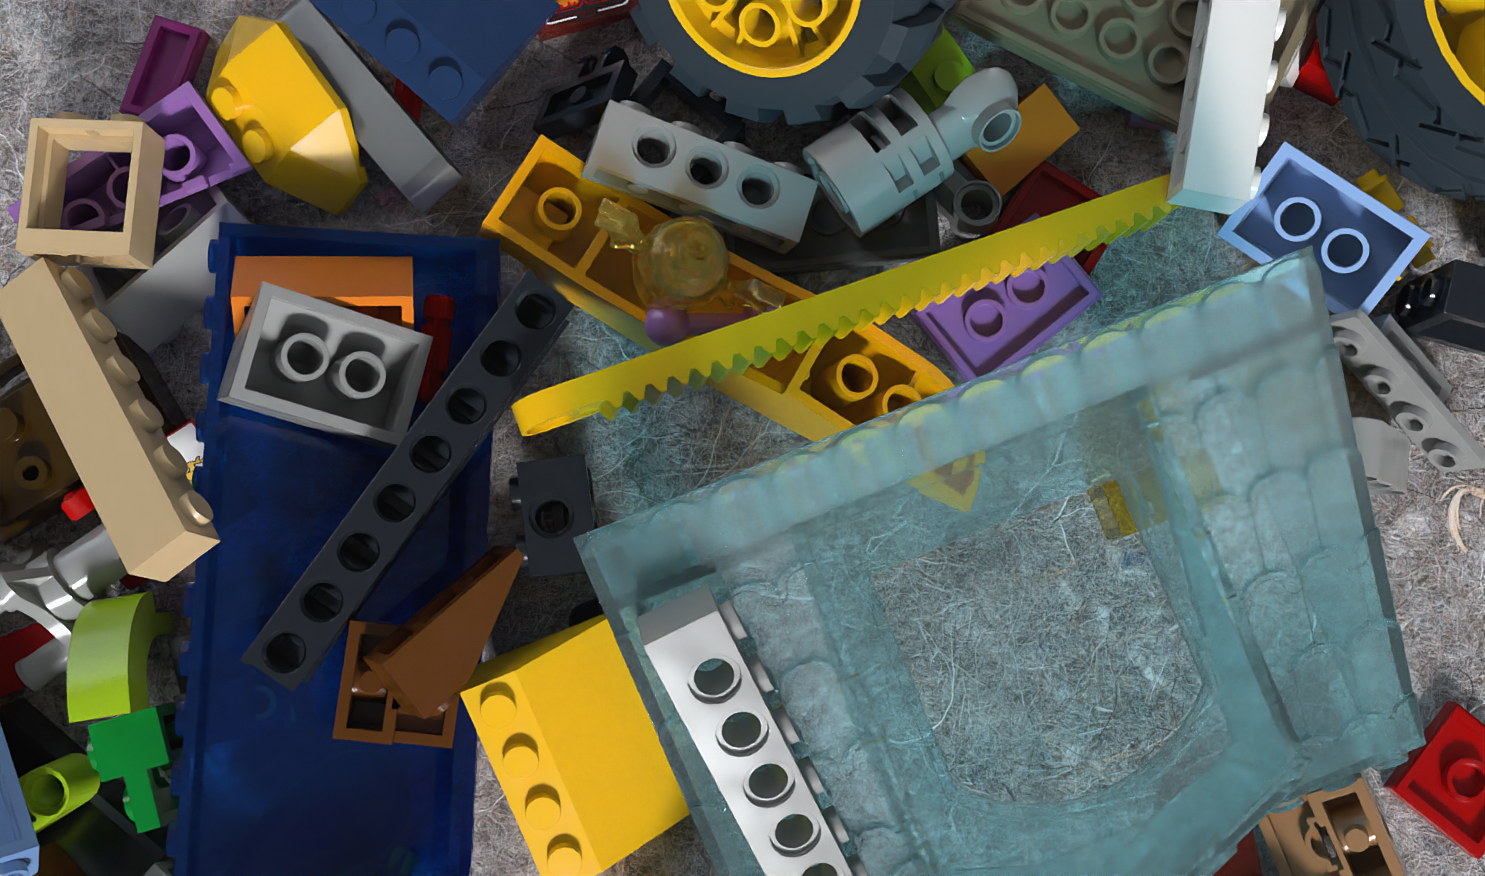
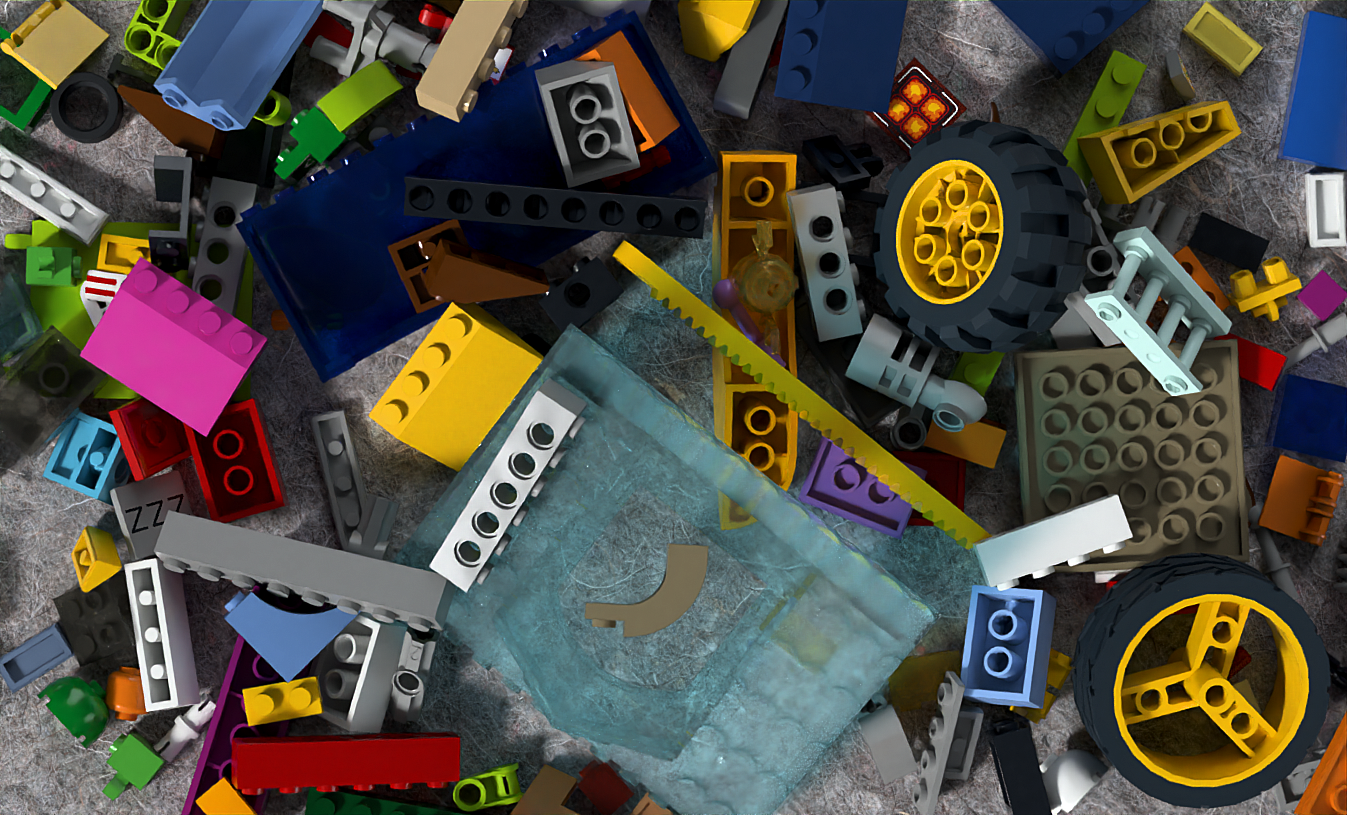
camera: 65 degrees right, 5 degrees up
none -> dark tan arch [584,543,709,637]

